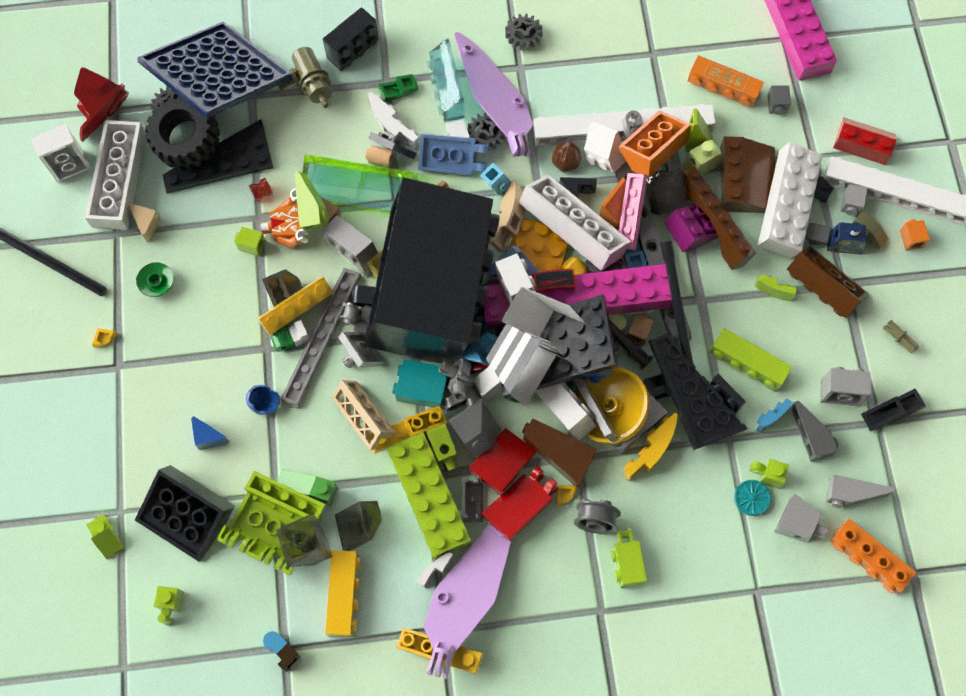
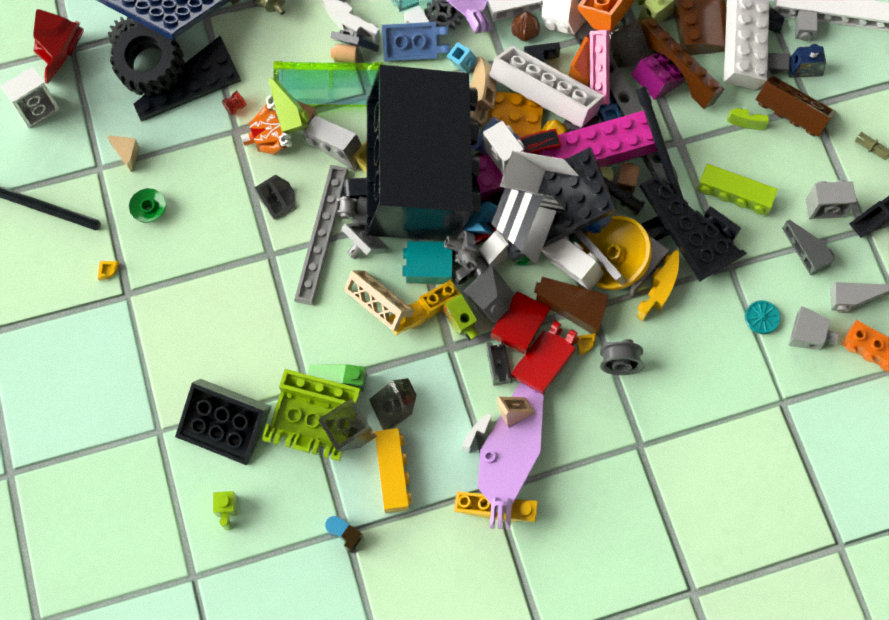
camera: 10 degrees left, 0 degrees up
white brick [85,120,147,230] -> none
lime slope [86,514,124,559] -> none
blue slope [191,416,229,450] -> none
lime brick [234,227,266,256] -> none
blue hair [245,385,280,415] -> none
yellow brick [257,277,334,335] -> none
leg [270,320,309,352] -> none
lime brick [386,432,471,561] -> none
lime brick [611,527,647,588] -> none
lime brick [749,459,789,489] -> none
dark azure slope [756,398,793,432] -> none
olive slope [853,210,888,250] -> none
orange brick [900,219,930,250] -> none
none -> tan slope [497,397,535,427]

